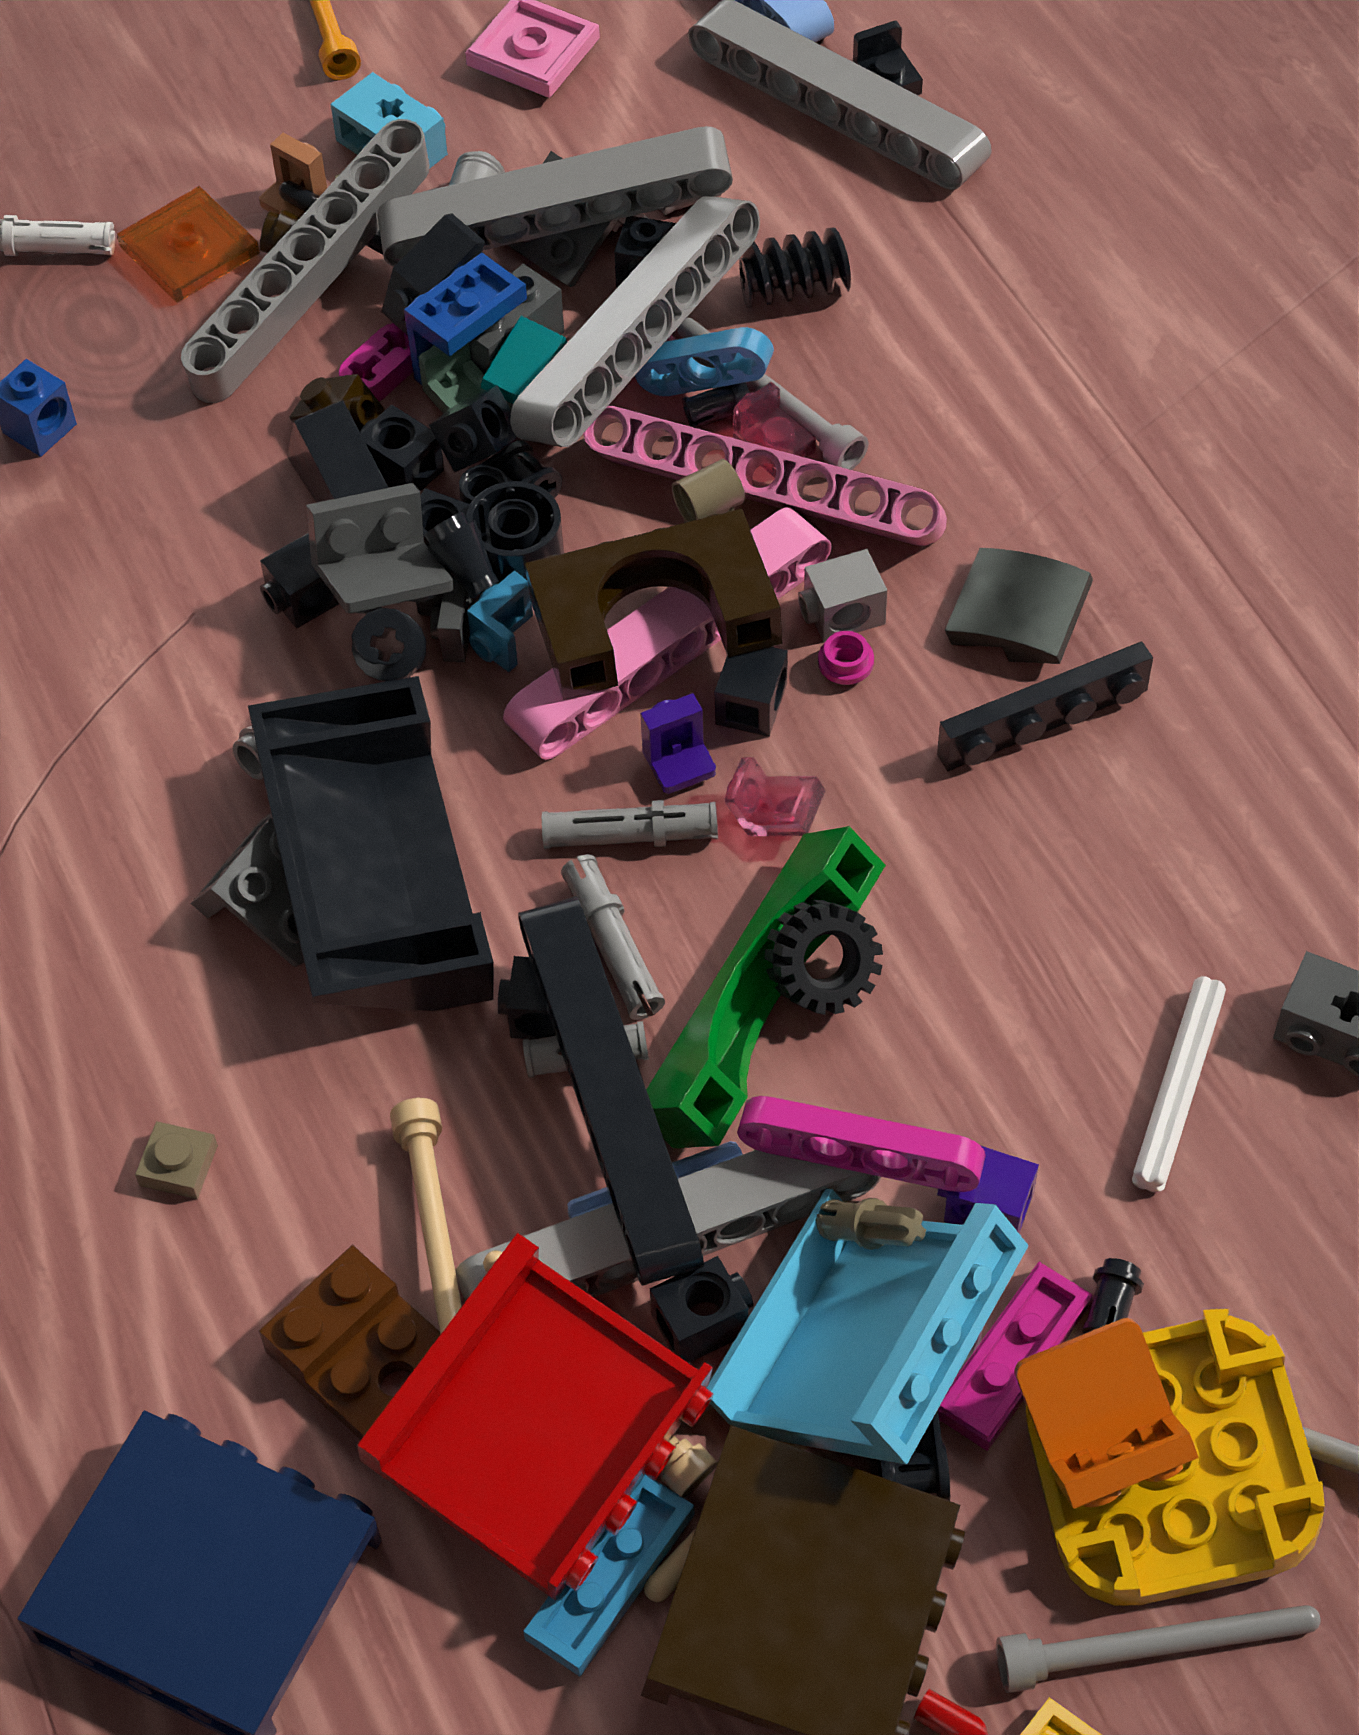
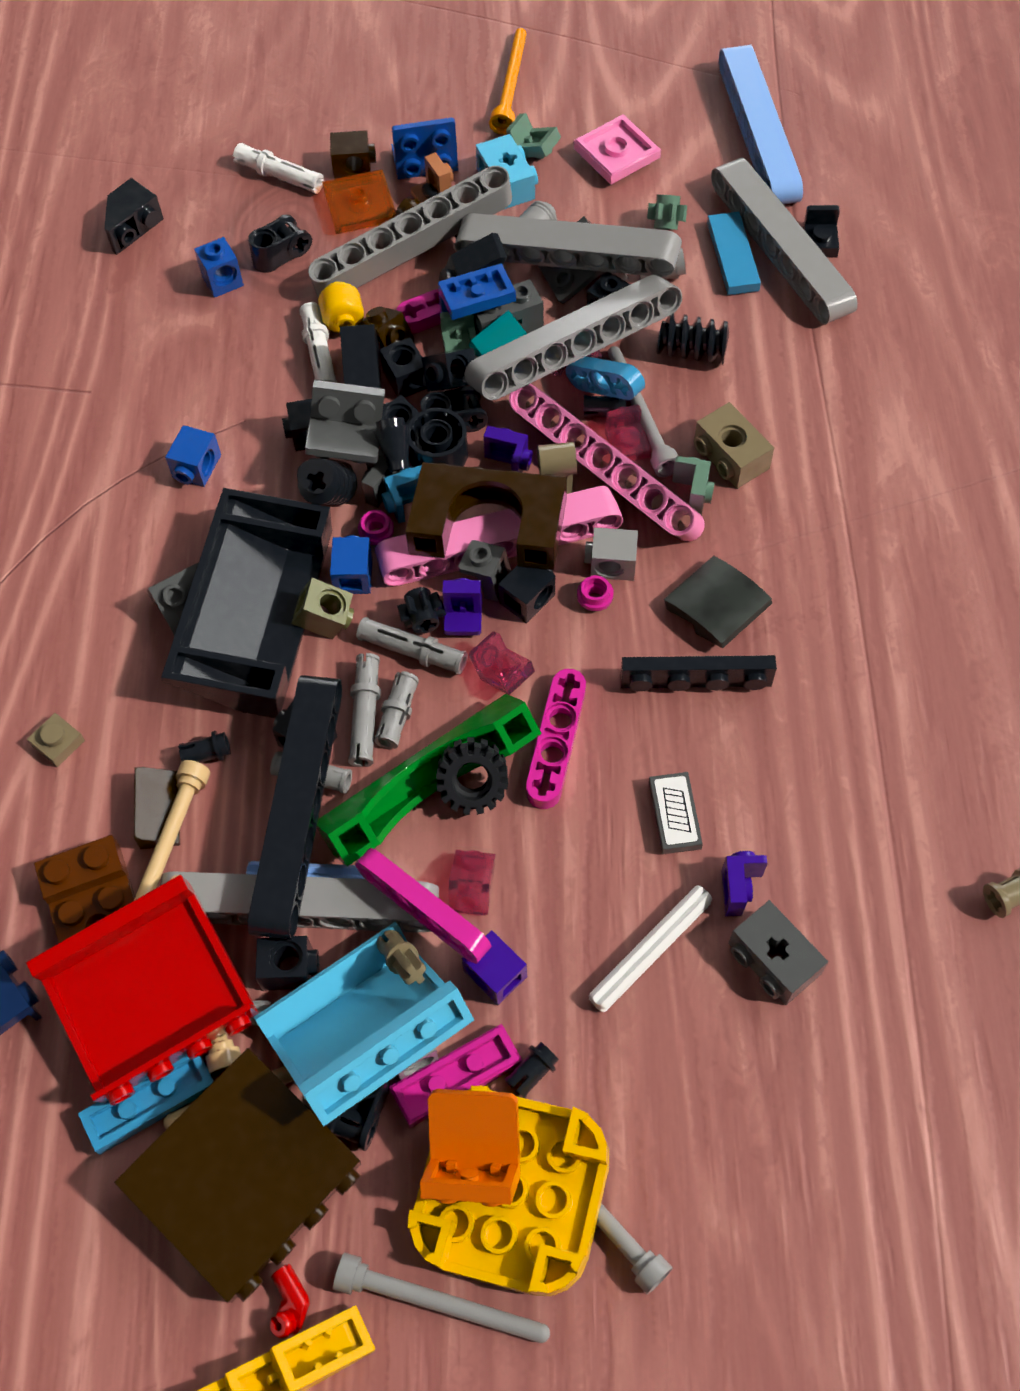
camera: 25 degrees right, 5 degrees up
none -> slope [134,767,180,849]
none -> blue brick [165,425,221,487]
none -> black pin [178,731,231,763]
none -> black piece [248,214,312,272]
none -> olive brick [291,578,354,639]
none -> white pin [299,302,337,383]
none -> yellow head [318,281,364,332]
none -> dark brown brick [330,130,376,179]
none -> blue brick [330,535,373,594]
none -> dark pink plate [358,510,394,545]
none -> light grey pin [374,671,419,749]
none -> blue bracket [391,117,458,180]
none -> black gear [397,587,446,634]
none -> clear pink bracket [448,850,496,916]
none -> dark grey bracket [458,540,511,602]
none -> dark purple bracket [483,426,533,473]
none -> sand green bracket [506,113,561,159]
none -> dark pink beam [526,669,586,809]
none -> sand green gear [647,195,687,230]
none -> tile [649,772,703,855]
none -> sand green bracket [672,456,715,516]
none -> dark tan brick [694,402,774,489]
none -> dark azure tile [707,212,761,295]
none -> dark purple bracket [721,851,768,916]

